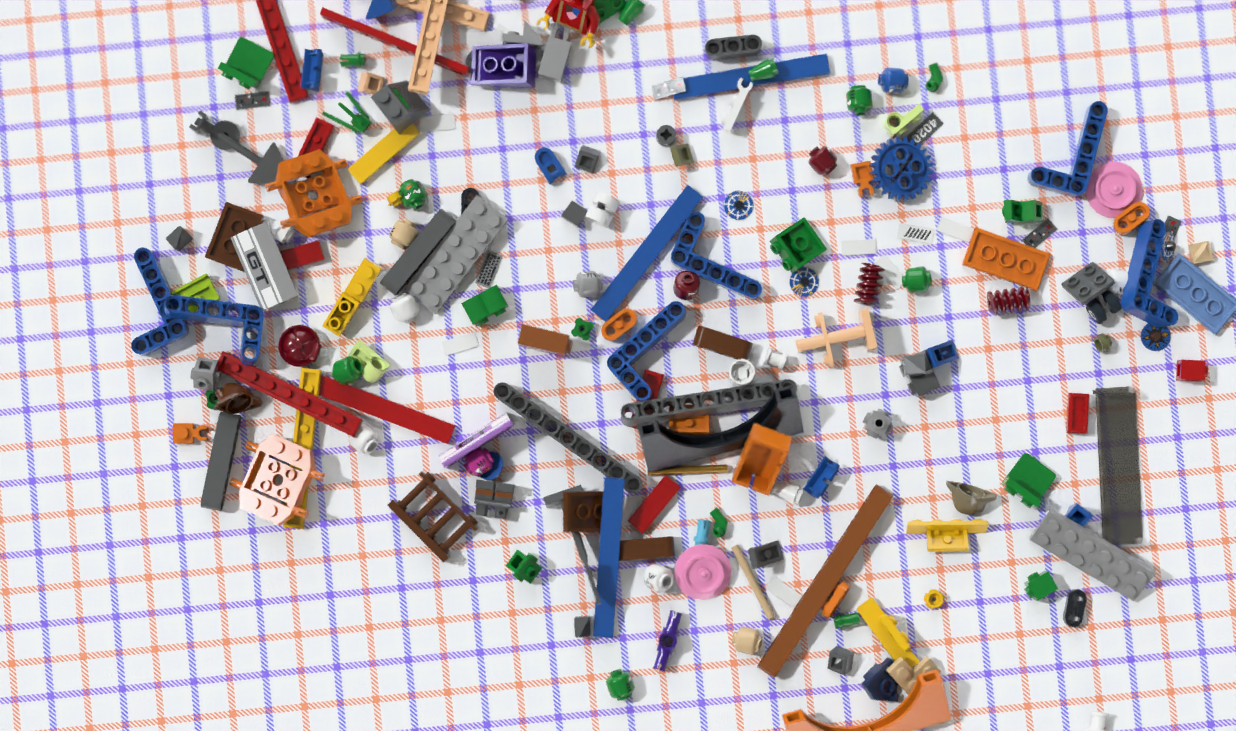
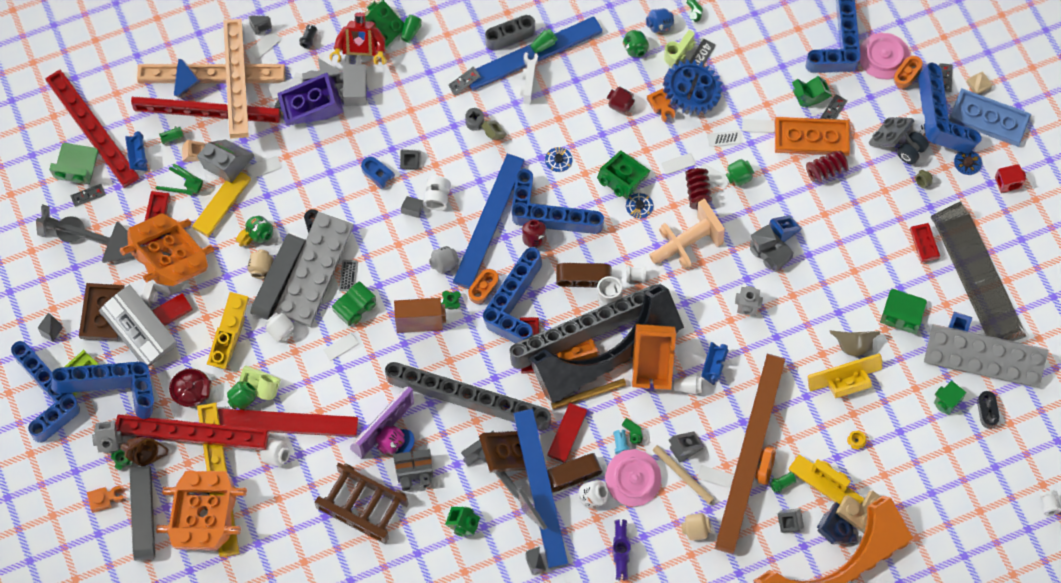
camera: 20 degrees left, 20 degrees down
piece [1161,231,1176,261] -> none

